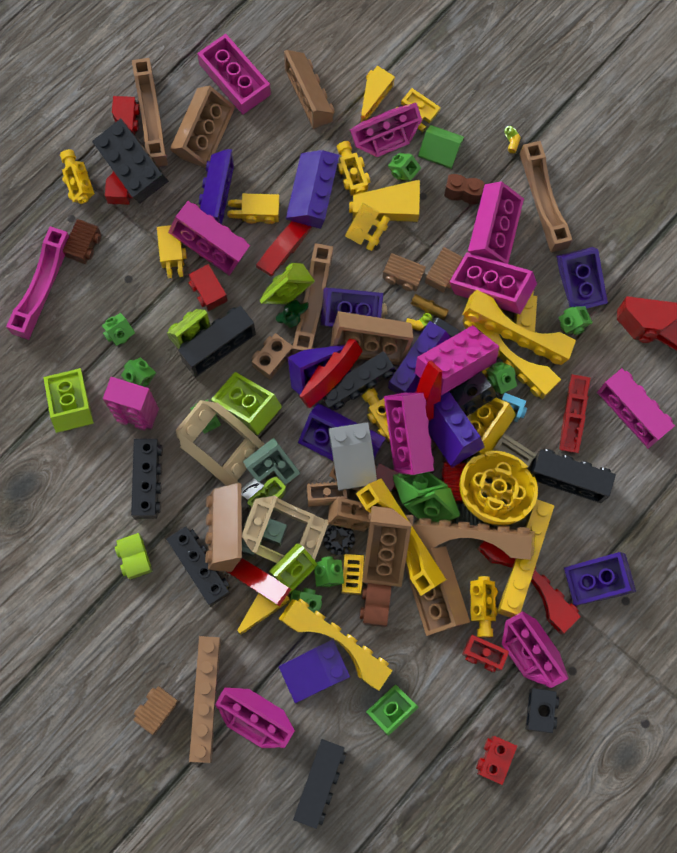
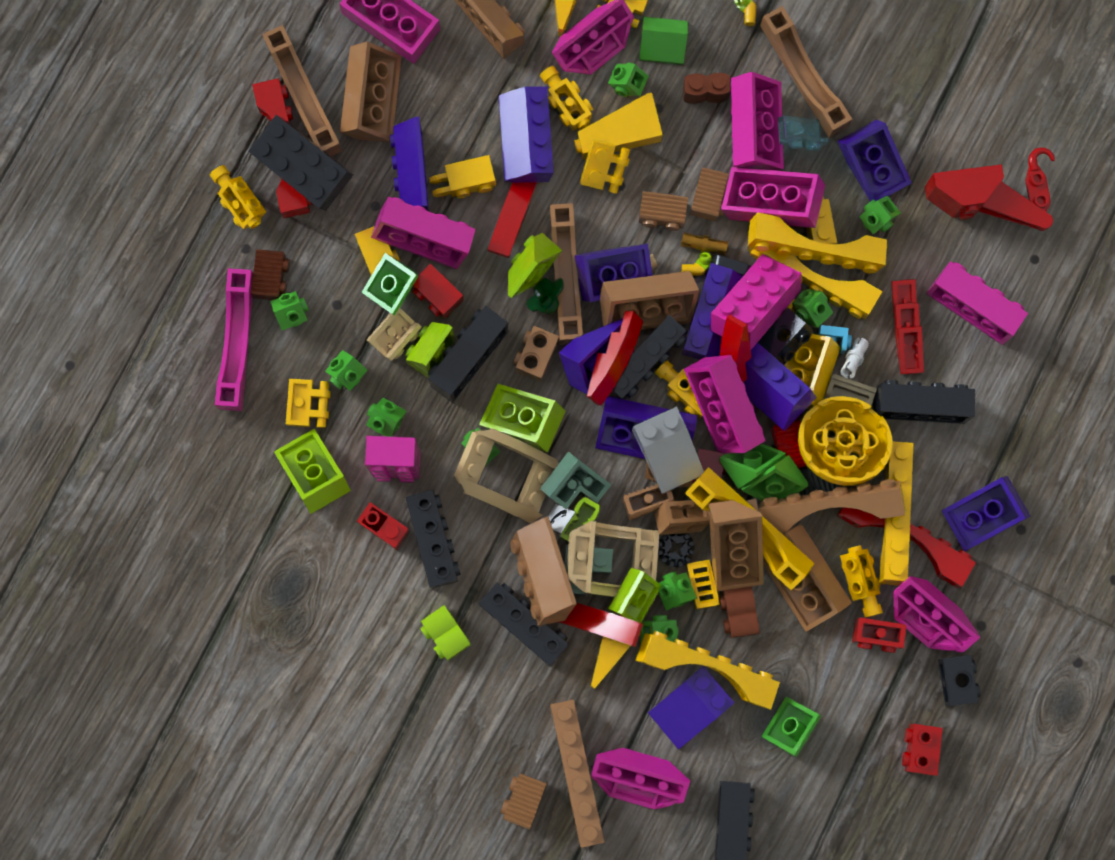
camera: 15 degrees left, 5 degrees up
none -> bright green brick [270,291,309,330]
none -> yellow plate [286,379,331,428]
none -> red slope [357,502,410,550]
none -> bright green slope [362,253,419,315]
none -> tan bracket [366,308,422,361]
none -> clear light blue bracket [778,115,829,151]
none -> white pin [841,338,869,379]

